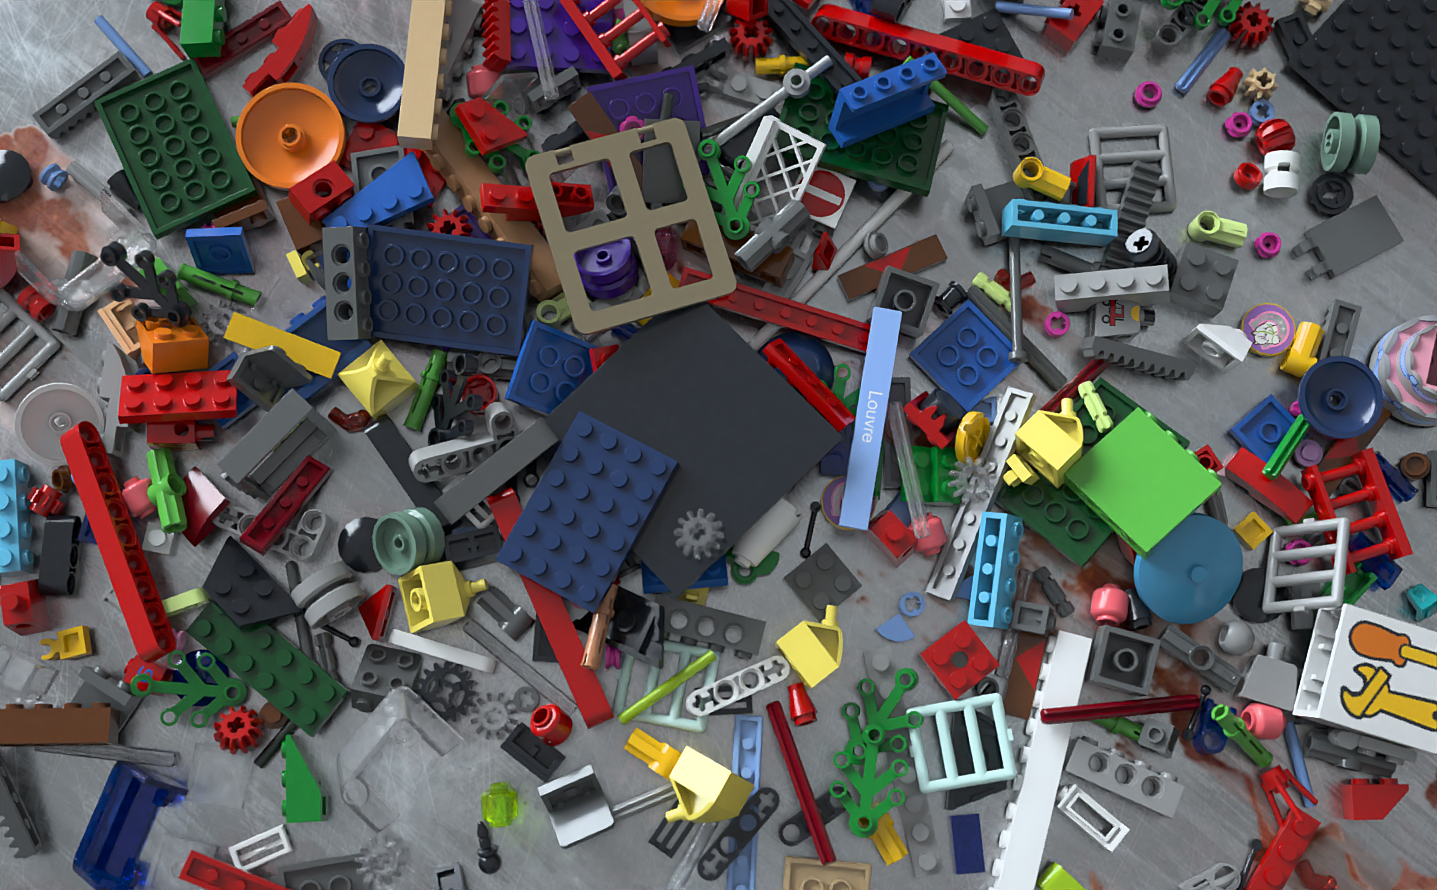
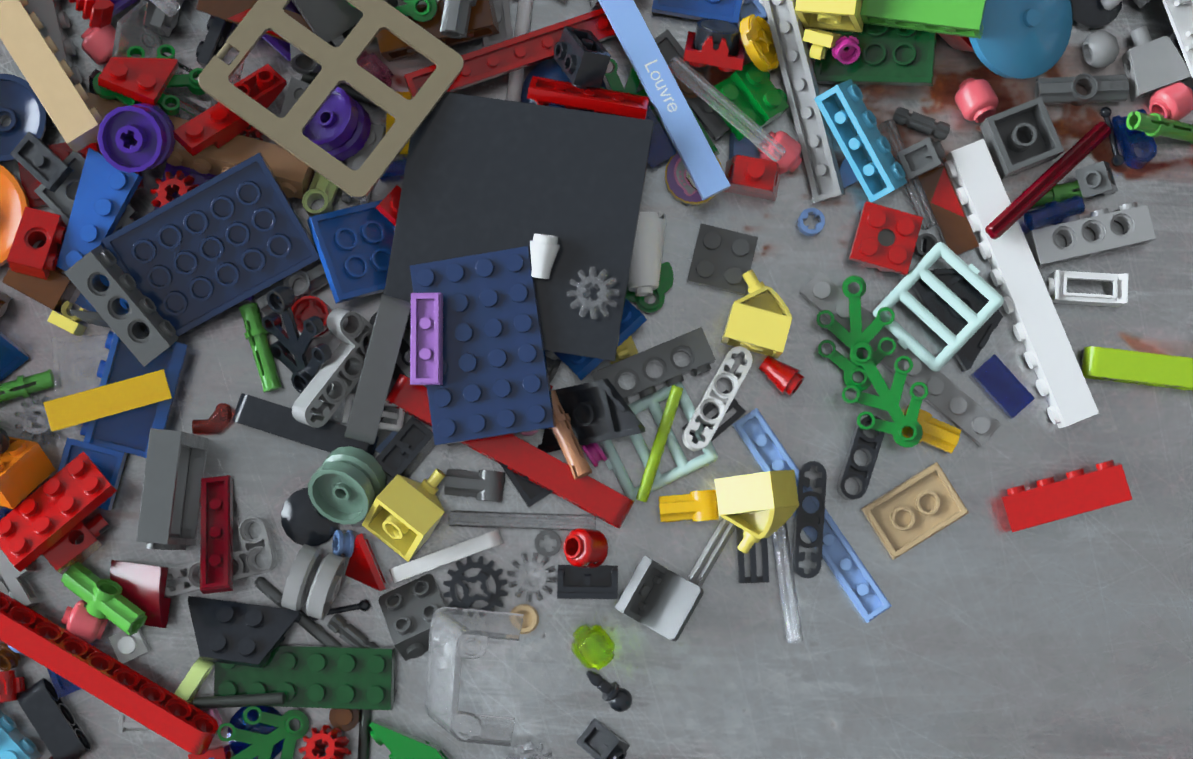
camera: 30 degrees left, 5 degrees up
dark grey bracket [226,346,313,412] -> none
light yellow piece [337,340,419,420] -> none
dark red axle [766,701,836,866] -> none
black hinge [800,501,821,558] -> none
medium blue tile [876,614,915,642] -> none
clear gear [948,457,997,505] -> none
black cone [1124,588,1153,631] -> none
none -> black plate [10,132,73,193]
none -> dark purple wheel [97,103,176,173]
none -> pearl dark grey bar [194,692,286,709]
none -> medium blue bush [332,530,354,557]
none -> medium lavender tile [410,293,443,385]
none -> tan tile [509,604,539,634]
none -> white cone [530,233,560,279]
none -> black brick [554,26,611,90]
none -> dark pink plate [832,36,860,64]
none -> clear blue pin [1024,195,1085,230]

